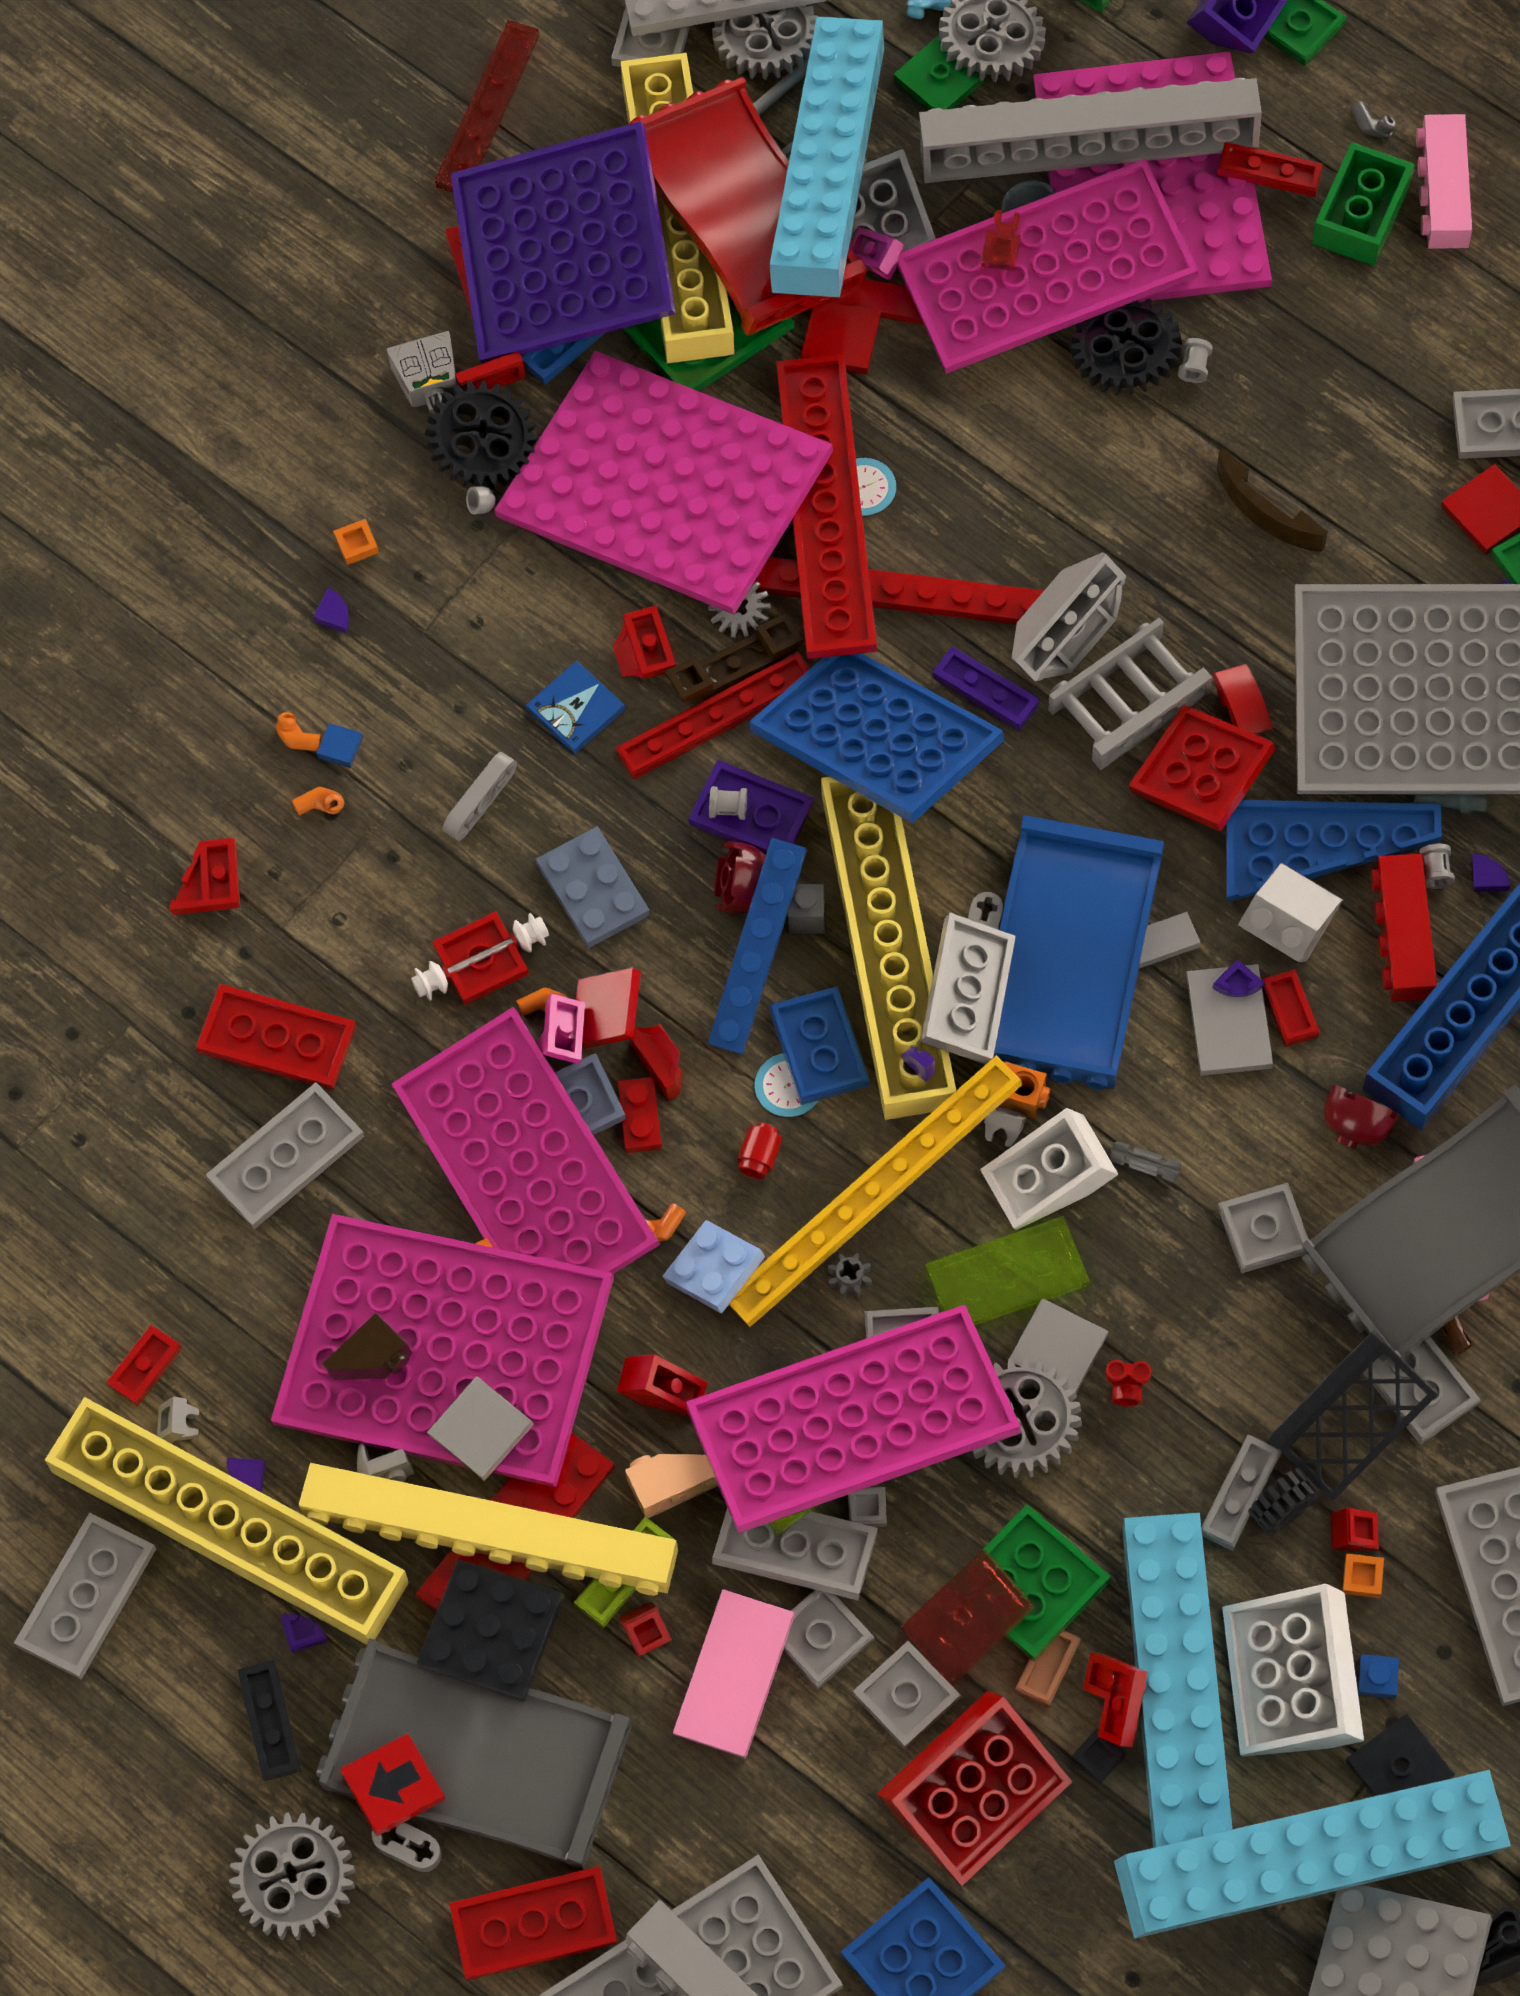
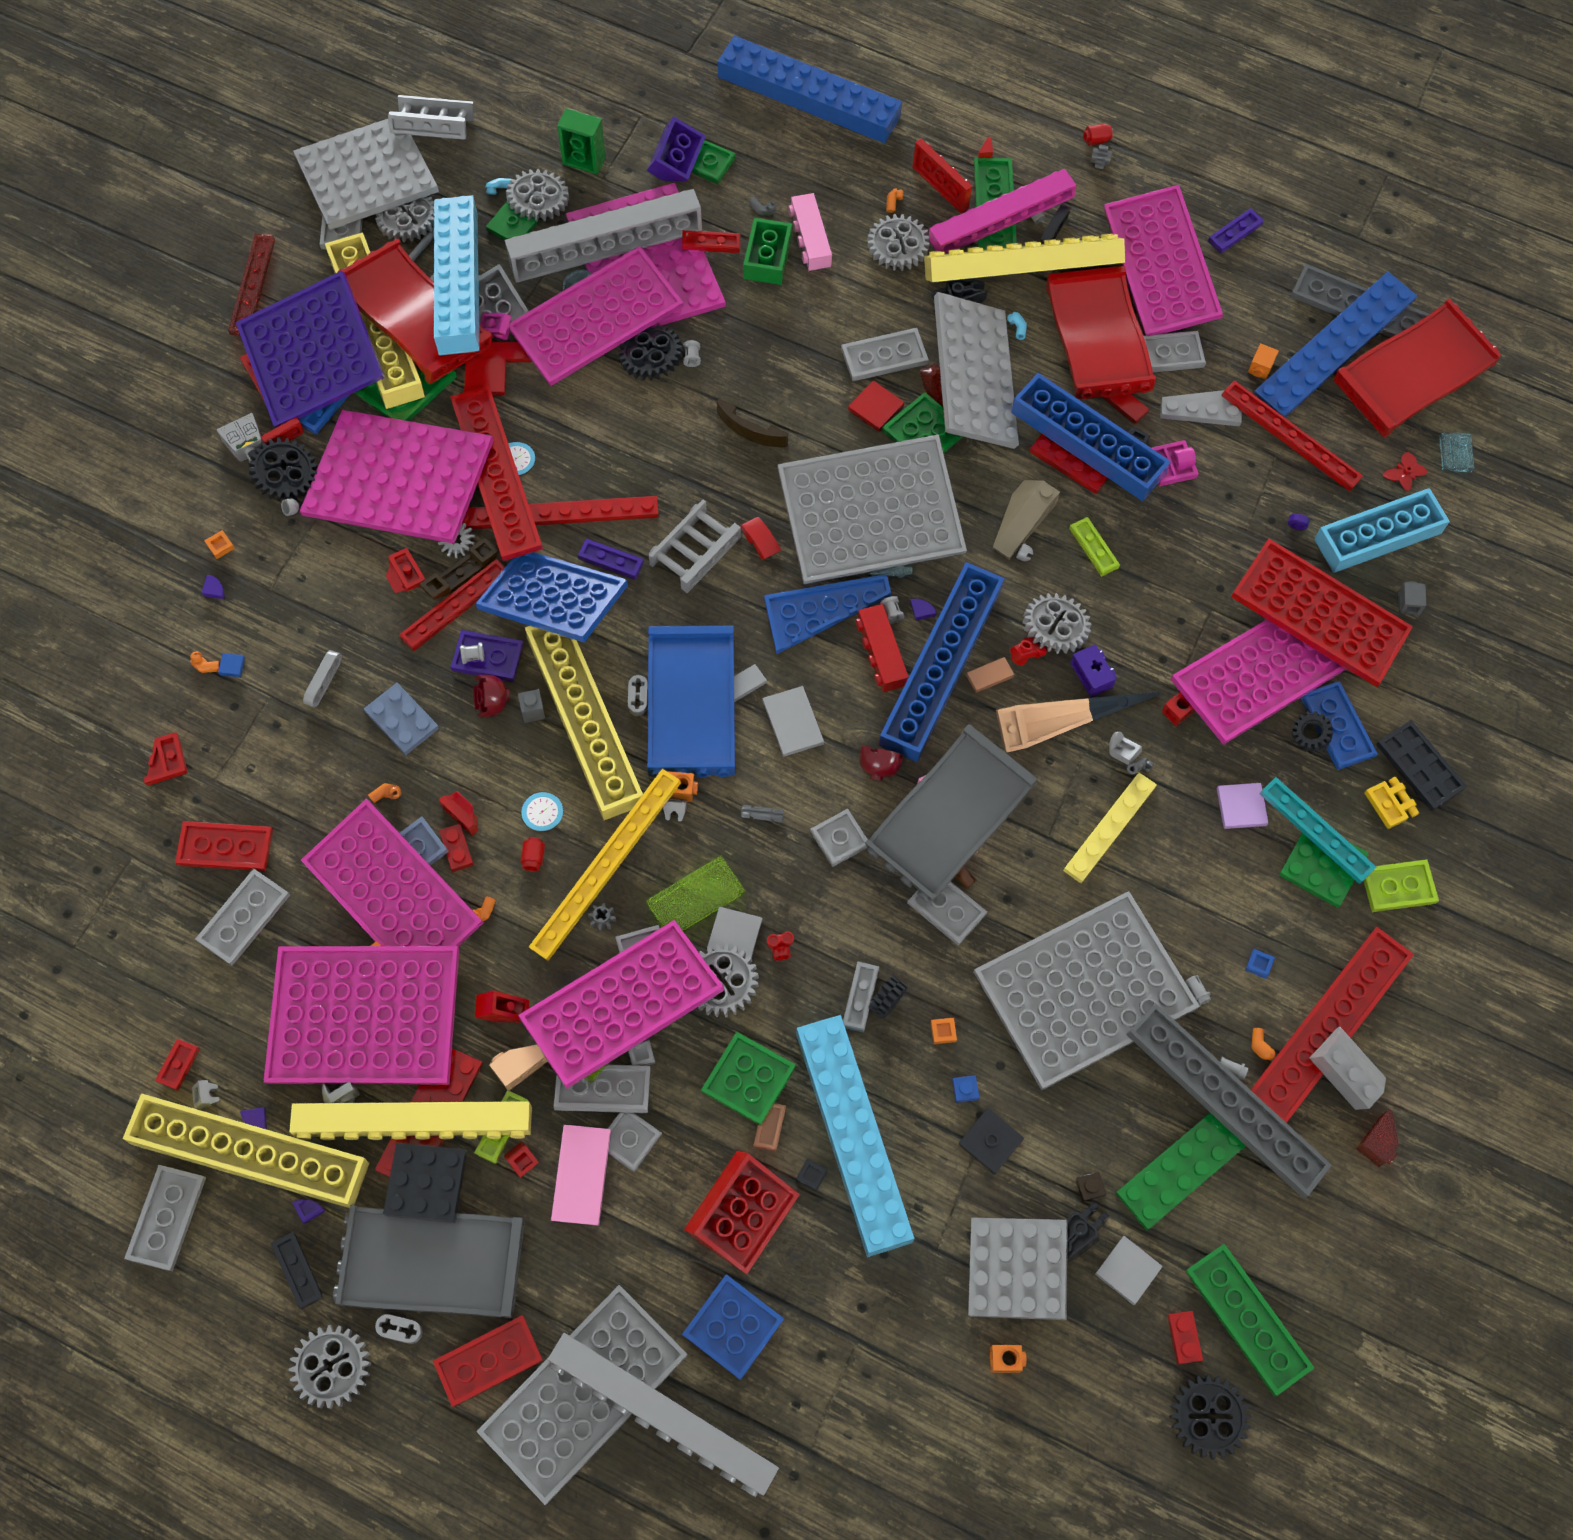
camera: 20 degrees left, 0 degrees up
orange arm [291,787,344,816] -> none
dark brown slope [322,1313,413,1380] -> none
red tile [340,1733,445,1836] -> none
red plate [411,911,549,1006] -> none
light grey tile [427,1376,534,1481] -> none
blue tile [526,660,625,754] -> none
slope [536,993,585,1064] -> none
tile [576,967,641,1050] -> none
light blue plate [662,1220,765,1314] -> none
blue plate [708,838,807,1055] -> none
blue tile [769,986,870,1105] -> none
light grey plate [853,1641,961,1749] -> none
dark purple tile [901,1046,935,1082] -> none
clear red plate [901,1550,1035,1684] -> none
light grey plate [921,913,1016,1065] -> none
white slope [980,1108,1118,1230] -> none
clear red plate [981,210,1021,271] -> none
light grey wedge [1011,552,1126,682] -> none
red plate [1083,1652,1147,1747] -> none
medium azure brick [1114,1770,1511,1939] -> none
red plate [1128,705,1276,831] -> none
dark purple tile [1213,959,1264,997] -> none
white slope [1222,1584,1364,1757] -> none
light grey slope [1238,863,1343,962] -> none
red tile [1261,969,1320,1047] -> none
black fence [1267,1330,1438,1501] -> none
red slope [1331,1507,1379,1551] -> none

